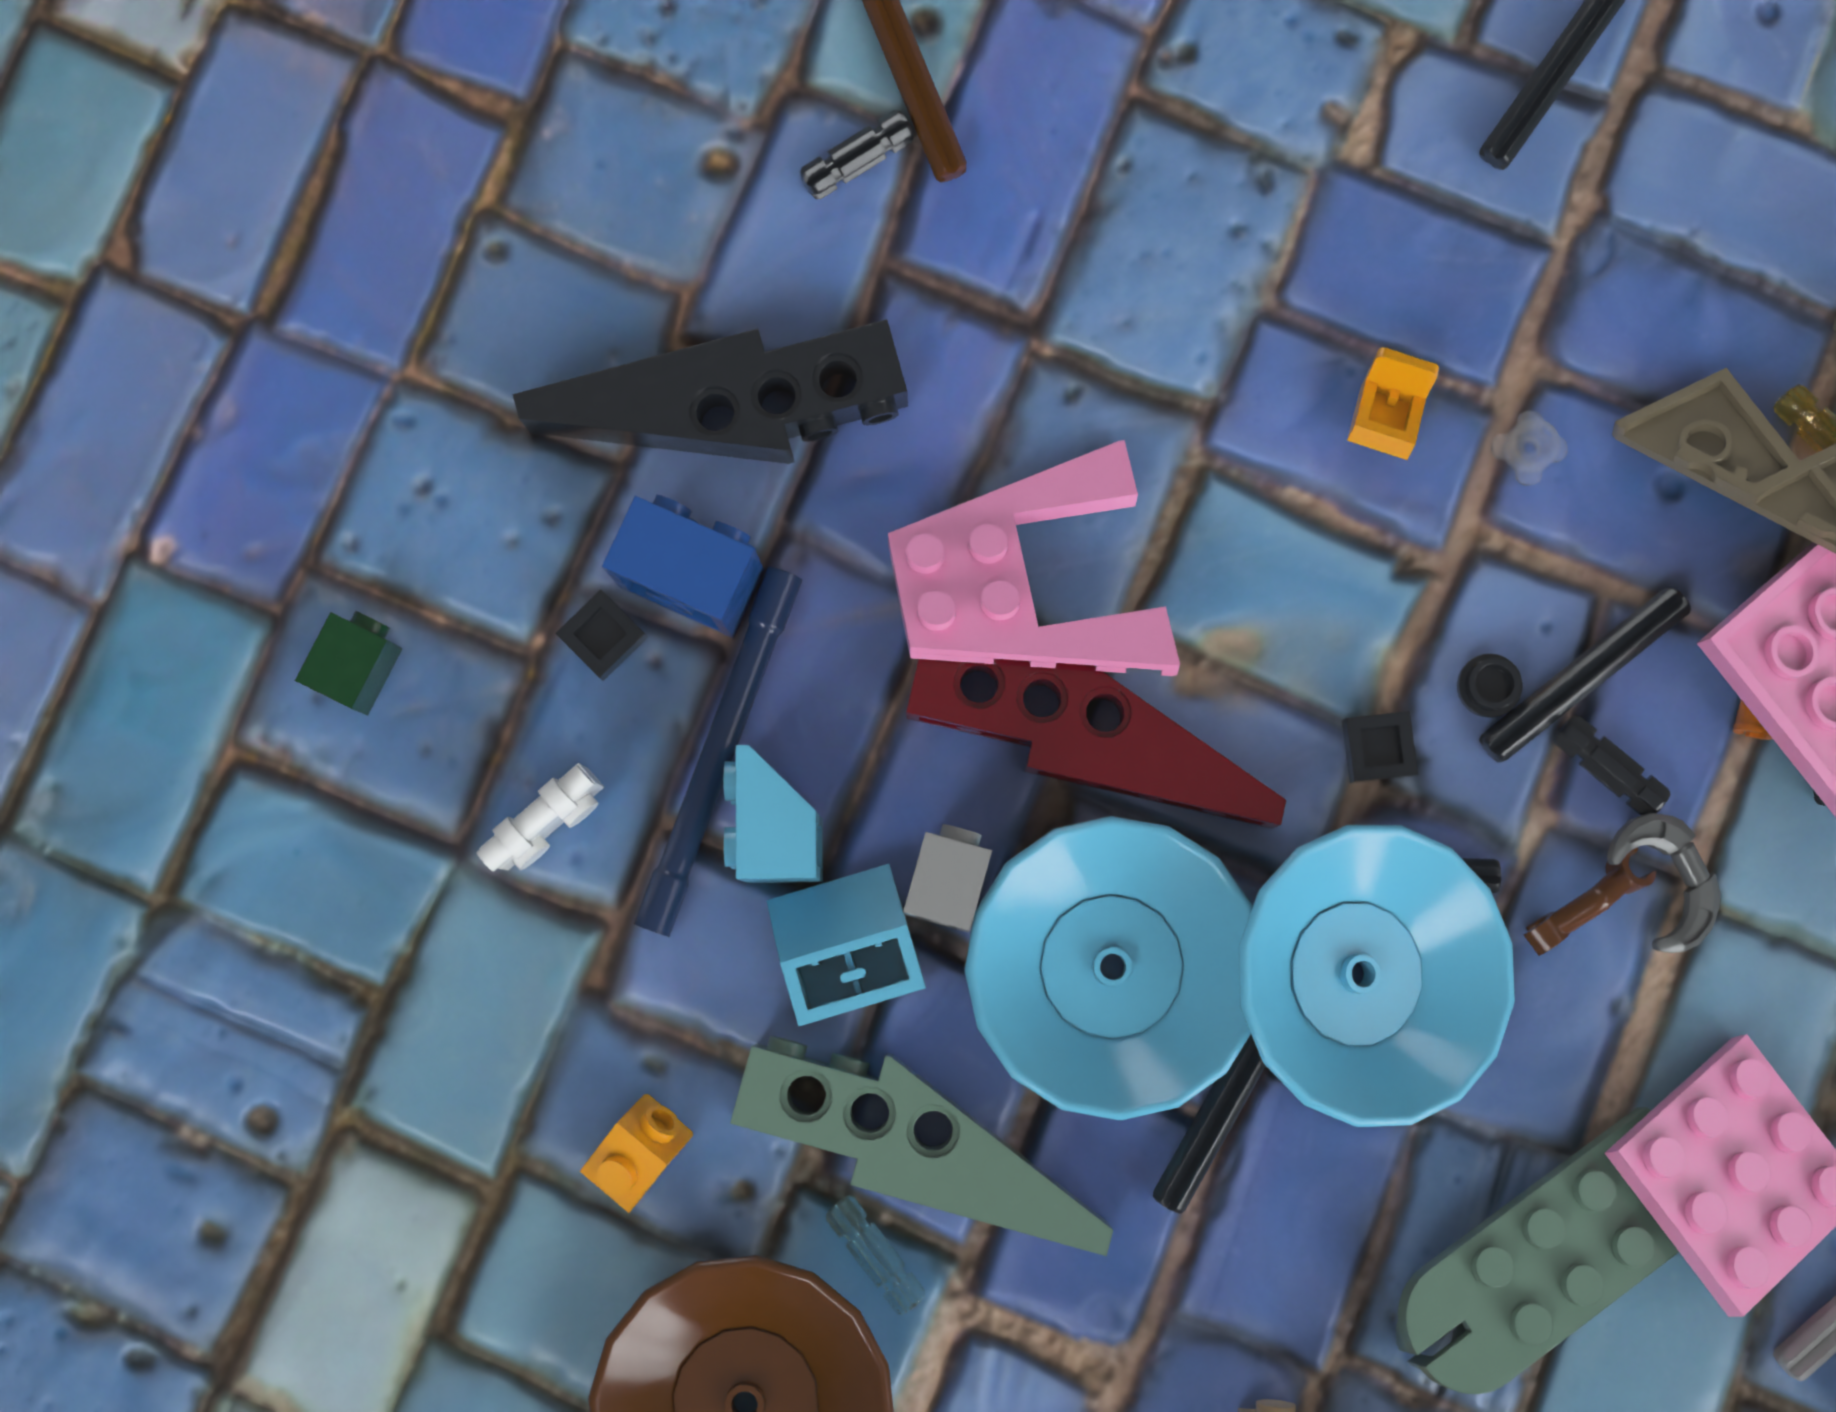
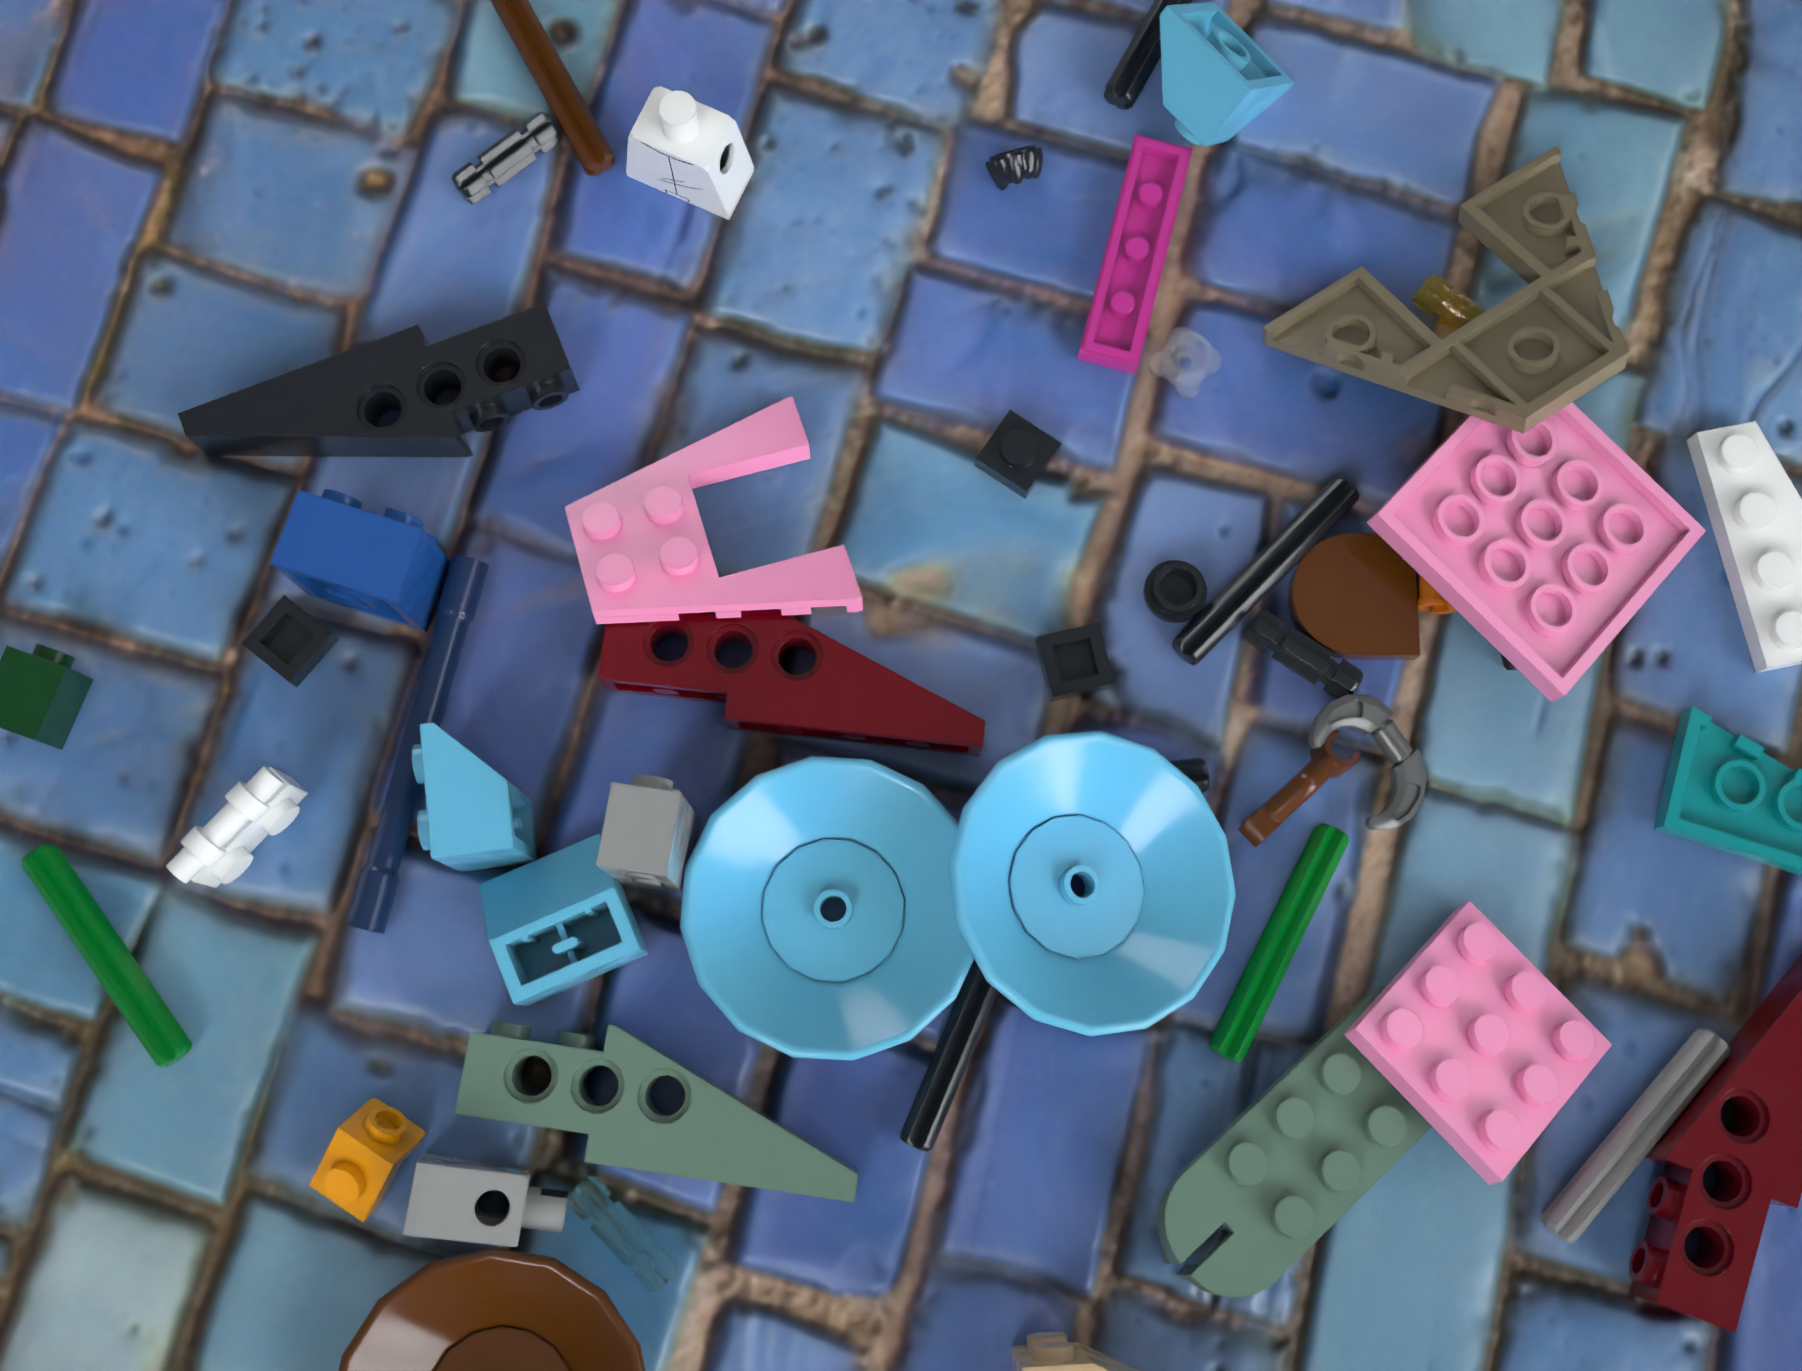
camera: 15 degrees left, 5 degrees down
light orange bracket [1347,347,1439,460] -> none
none -> green axle [21,843,192,1067]
none -> light grey torso [403,1153,569,1247]
none -> white torso [626,86,754,220]
none -> black plate [975,410,1061,499]
none -> black piece [985,145,1043,190]
none -> dark pink tile [1077,134,1193,374]
none -> medium azure slope [1160,2,1295,147]
none -> green axle [1209,823,1349,1062]
none -> reddish brown tile [1288,533,1420,660]

